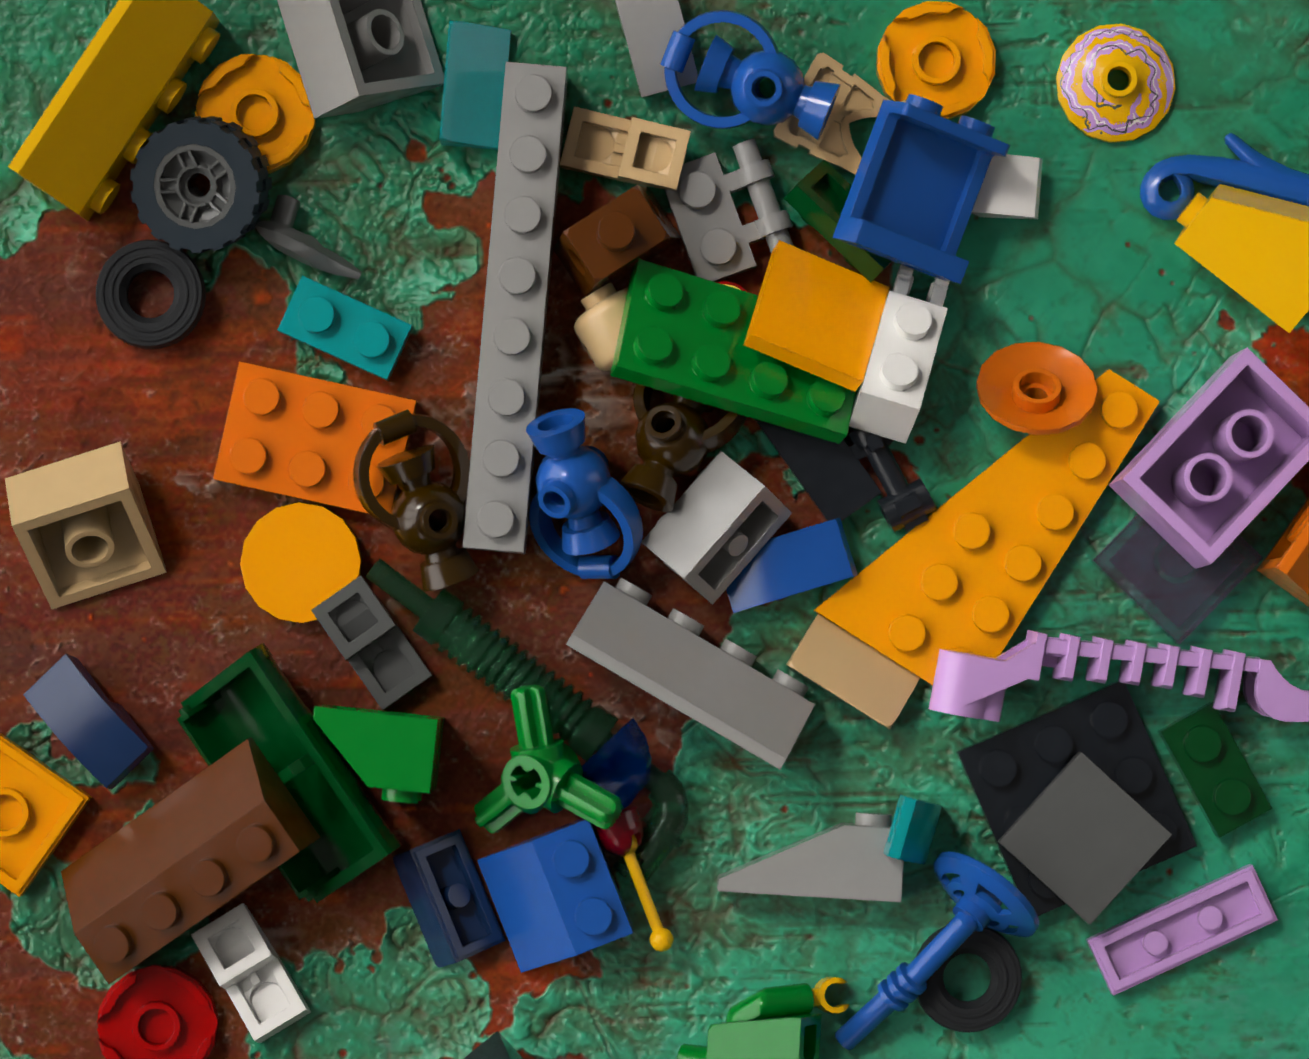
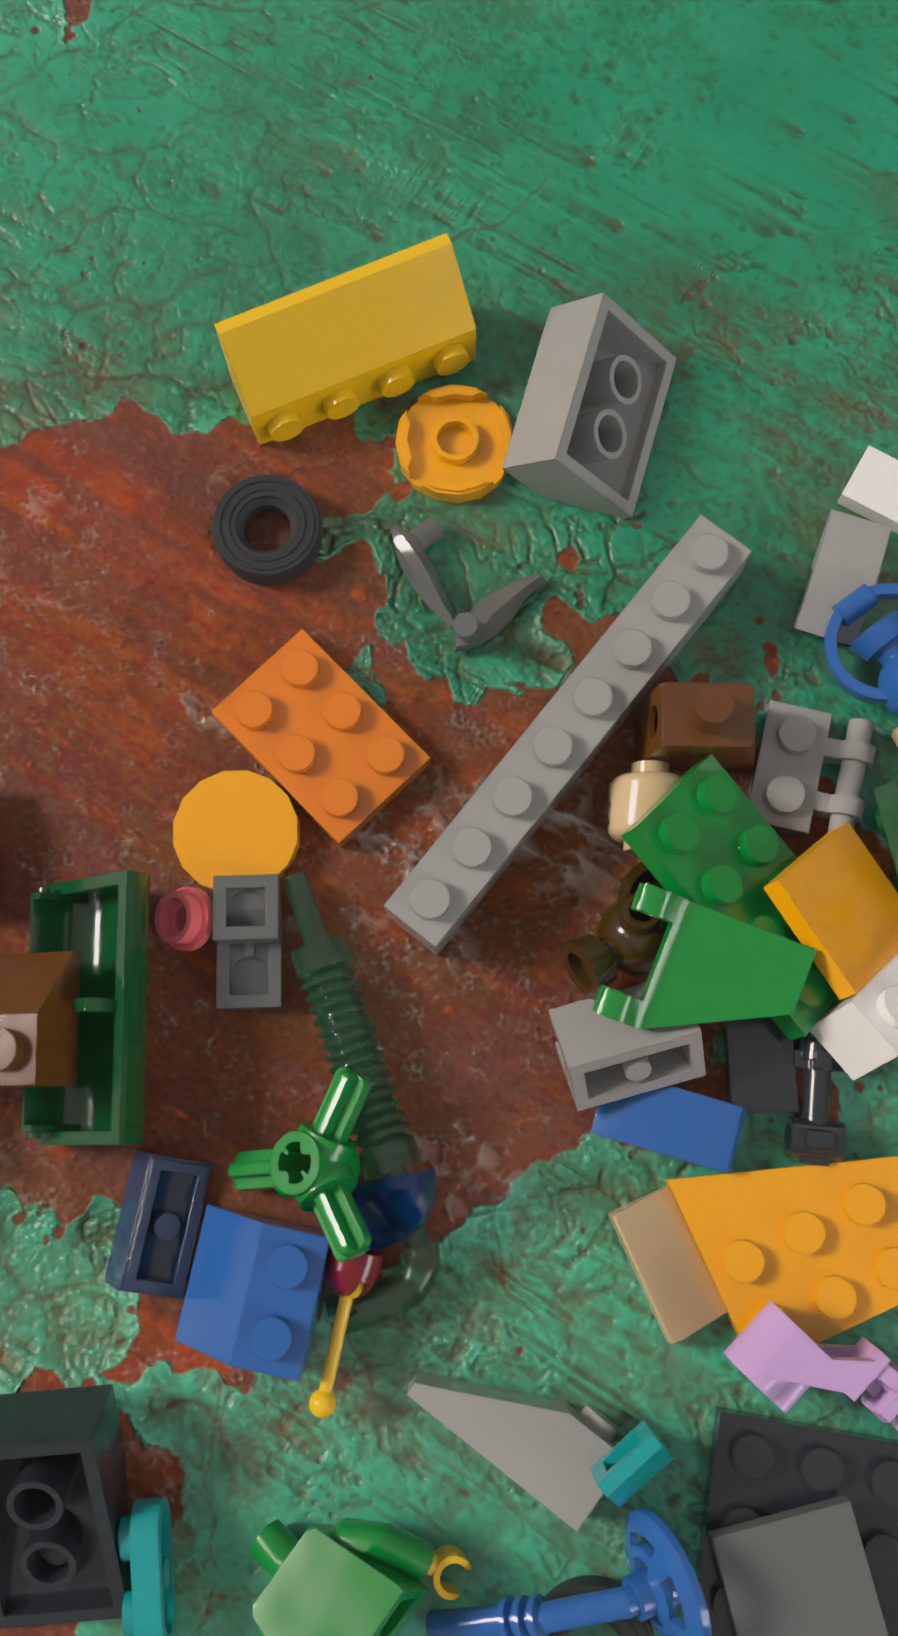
camera: 40 degrees right, 10 degrees down
tan slope [5,441,166,609] -> none
black wheel [130,116,272,253] -> none
teal plate [277,275,413,382] -> none
green slope [313,704,444,804] -> none
dark brown piece [353,410,480,591] -> none
teal slope [439,20,511,150] -> none
blue piece [526,408,643,579] -> none
tan slope [560,106,691,191] -> none
light grey slope [566,578,815,769] -> none
none -> coral plate [155,886,213,951]
none -> dark grey bar [453,573,545,652]
none -> green flag [592,883,817,1029]

